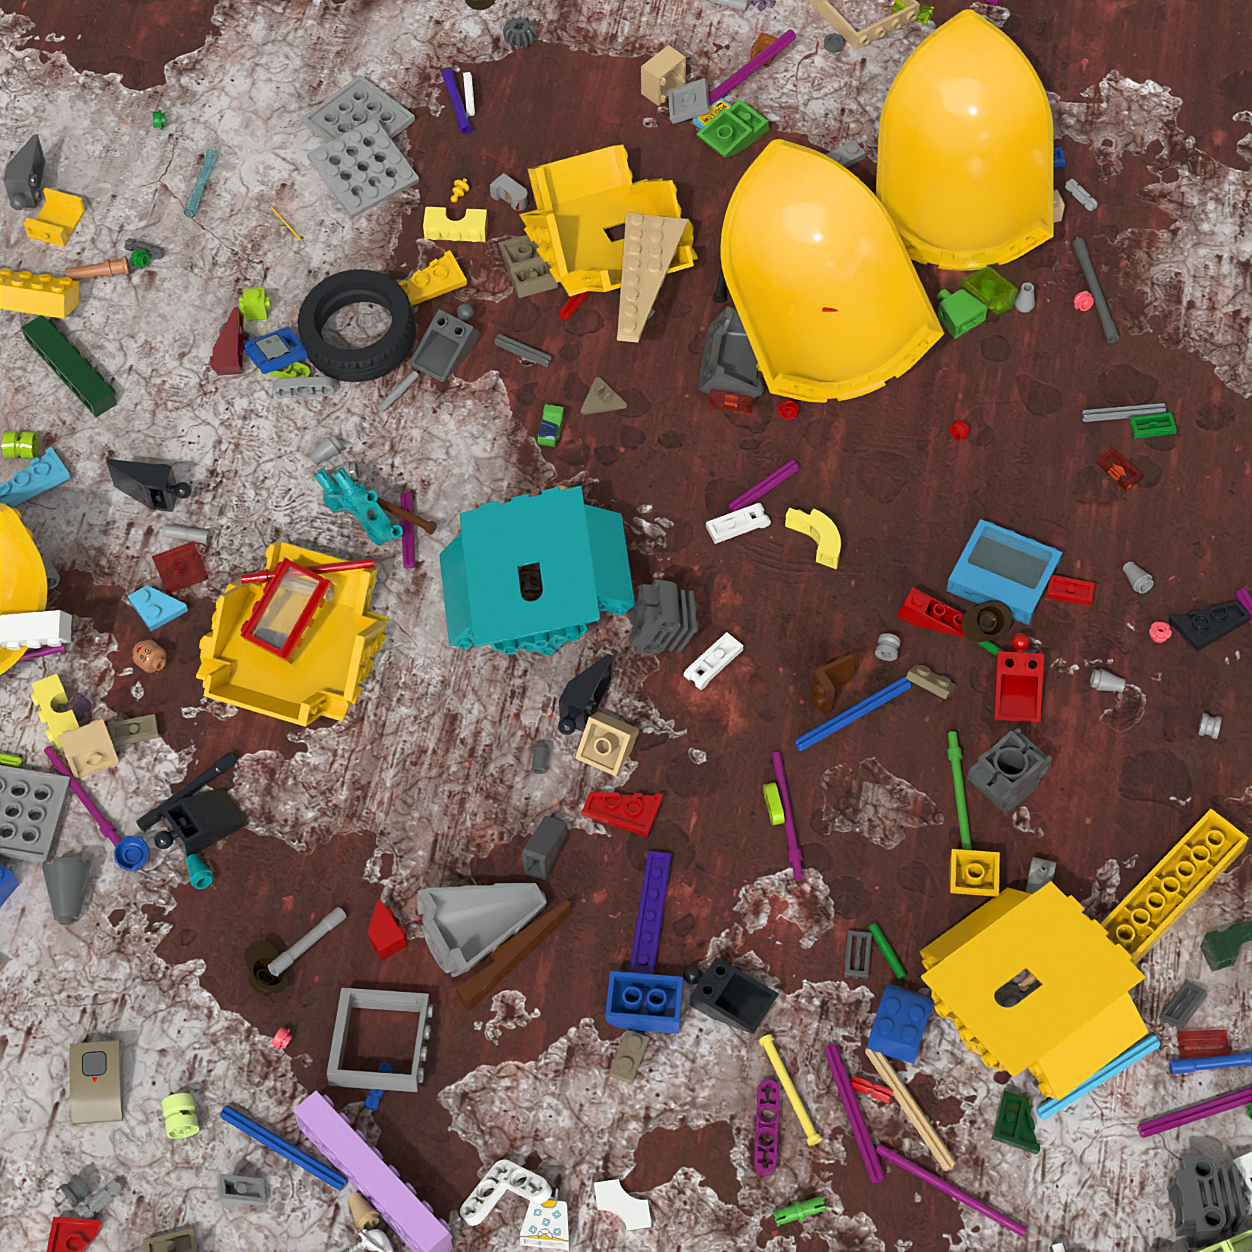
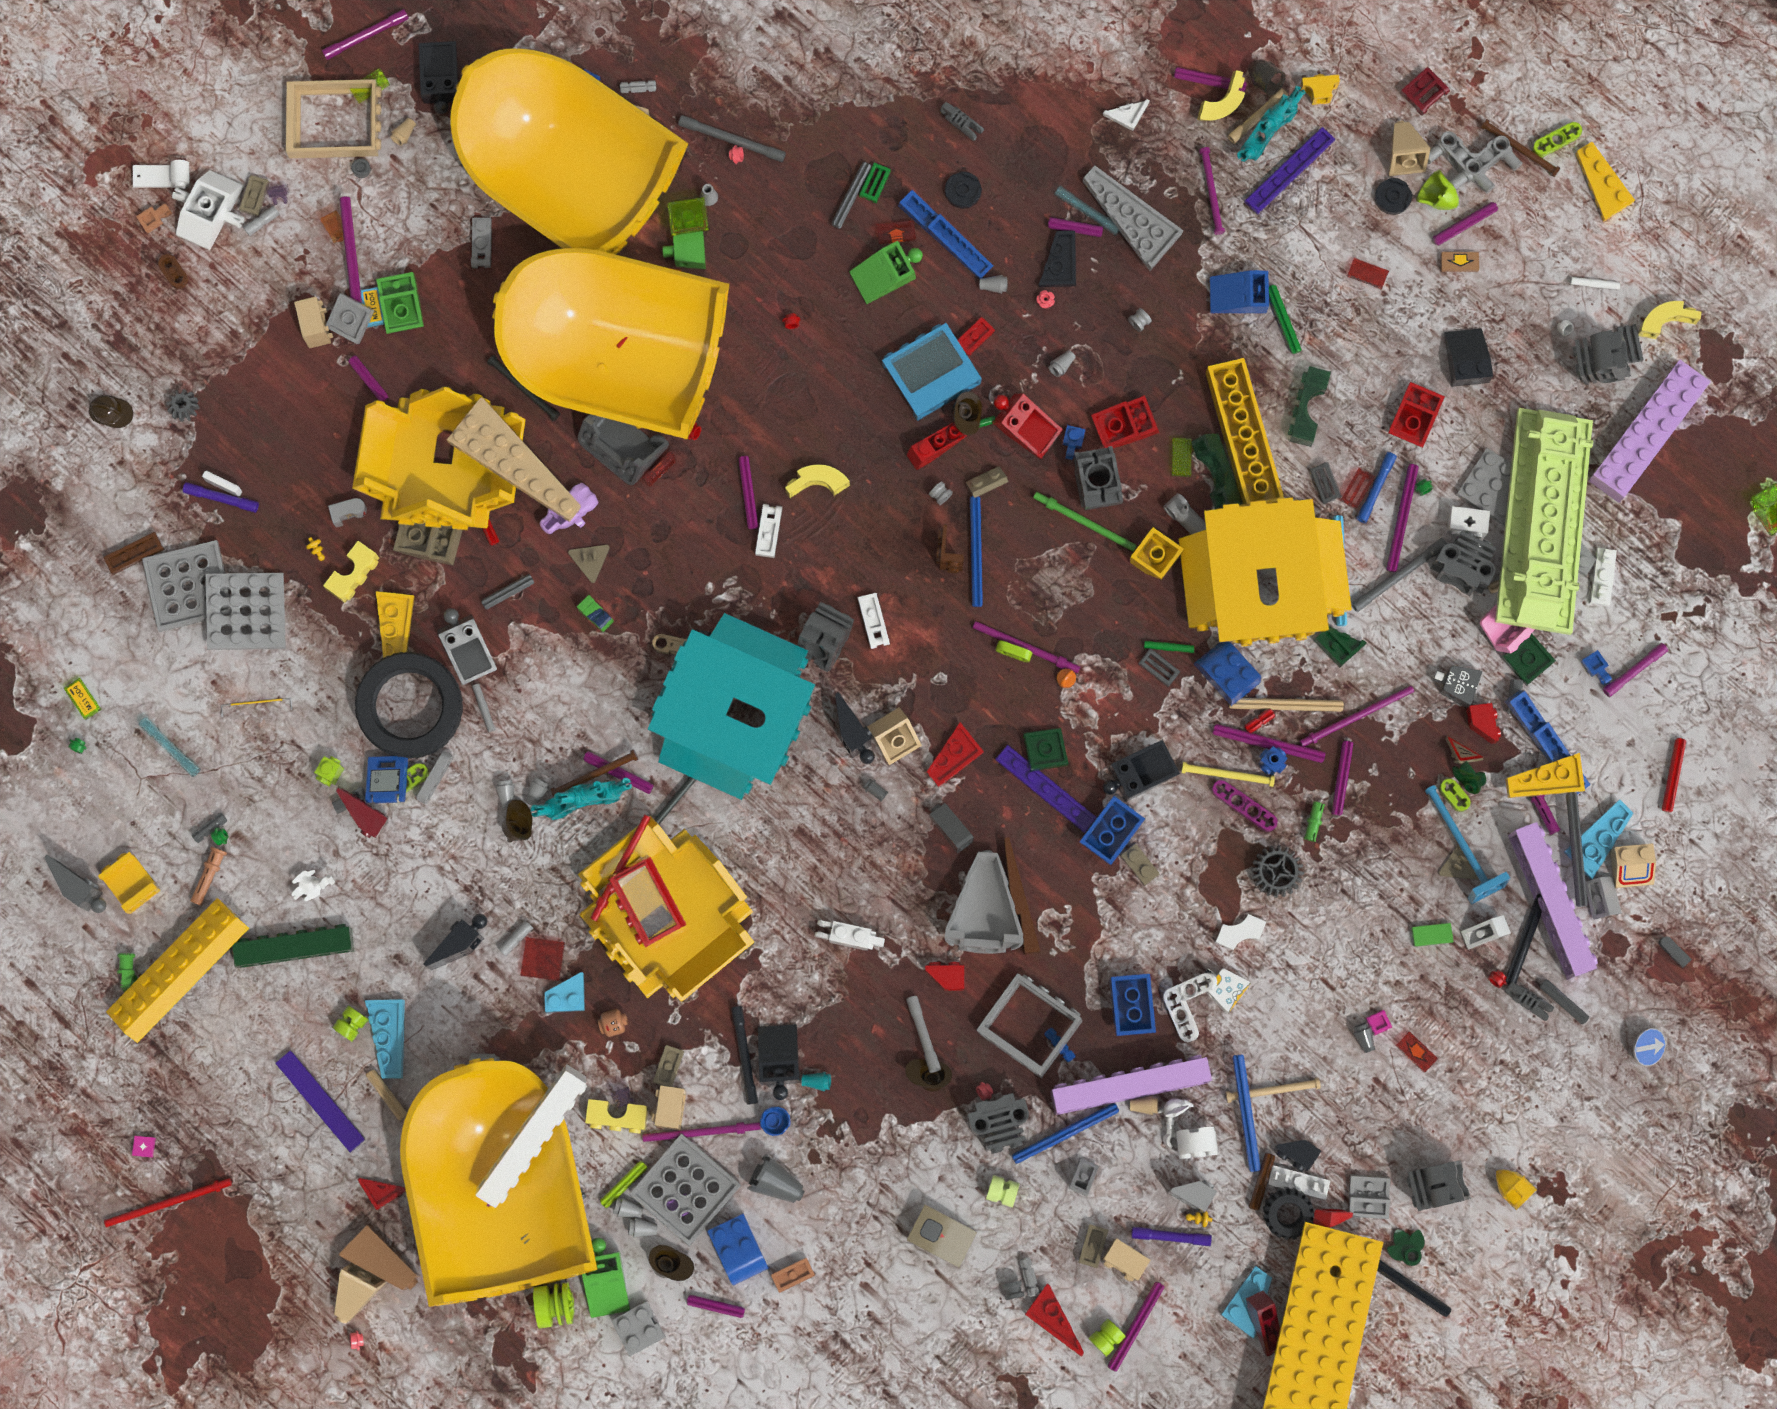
camera: 60 degrees left, 20 degrees up
none -> tile [63,678,102,720]
none -> reddish brown plate [103,532,165,575]
none -> white piece [291,870,335,901]
none -> magenta axle [348,356,389,402]
none -> tan cone [390,118,416,146]
none -> dark brown piece [501,799,533,843]
none -> lavender piece [540,483,599,534]
none -> pearl dark grey bar [654,777,696,825]
none -> white hinge [815,920,885,950]
none -> bright green slope [849,241,923,304]
none -> blue slope [898,190,993,279]
none -> black tile [945,171,982,209]
none -> dark grey piece [967,1093,1029,1154]
none -> dark green plate [1023,728,1069,771]
none -> orange tile [1057,669,1076,688]
none -> blue plate [1063,425,1086,460]
none -> red slope [1091,395,1160,448]
none -> blue brick [1109,974,1156,1036]
none -> clear neon green tile [1172,438,1192,477]
none -> clear green arch [1191,434,1243,510]
none -> dark grey gear [1251,845,1304,898]
none -> blue brick [1258,746,1288,775]
none -> magenta axle [1331,741,1353,816]
none -> dark grey piece [1351,538,1447,612]

